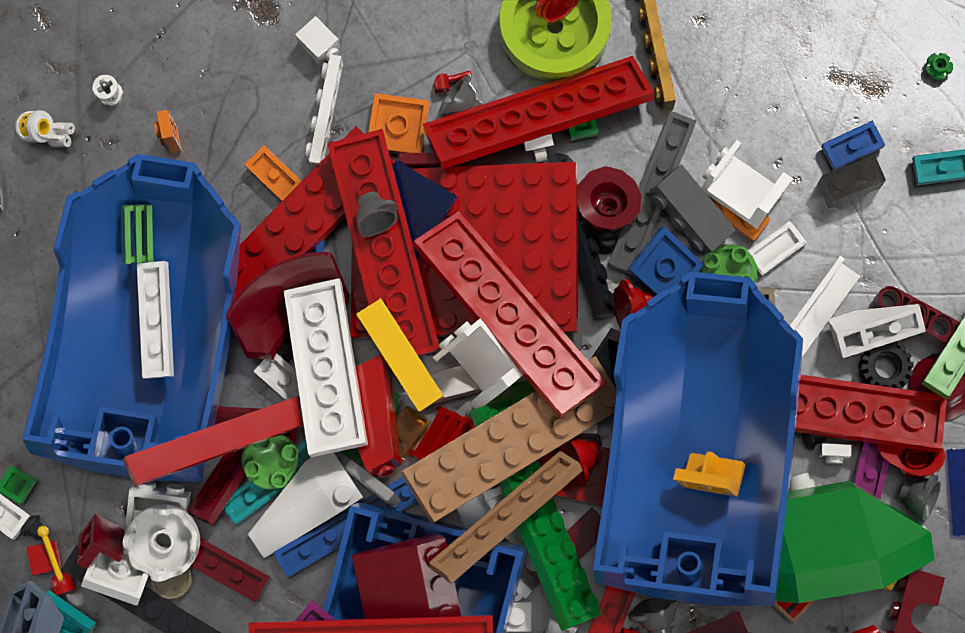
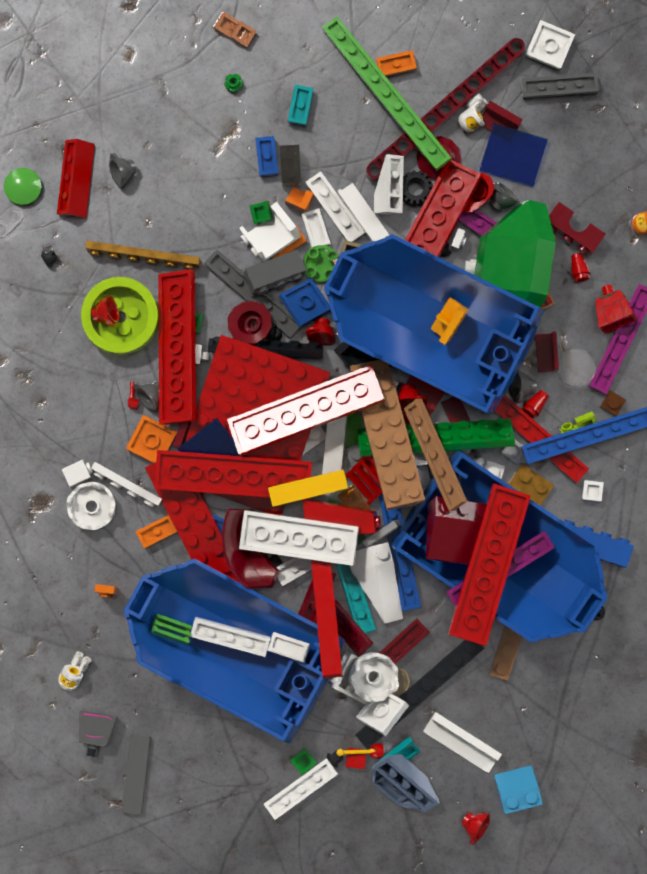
camera: 75 degrees left, 5 degrees up
dark red panel [77,514,124,569] -> none
white bush [93,75,123,106] -> none
bright green dish [241,434,299,489] -> none
dark grey piece [356,192,398,237] -> none
white panel [433,319,522,409] -> none
none -> white plate [67,482,116,531]
none -> green plate [250,201,274,224]
none -> white tile [267,632,311,663]
none -> orange panel [285,187,314,213]
none -> white plate [305,172,365,242]

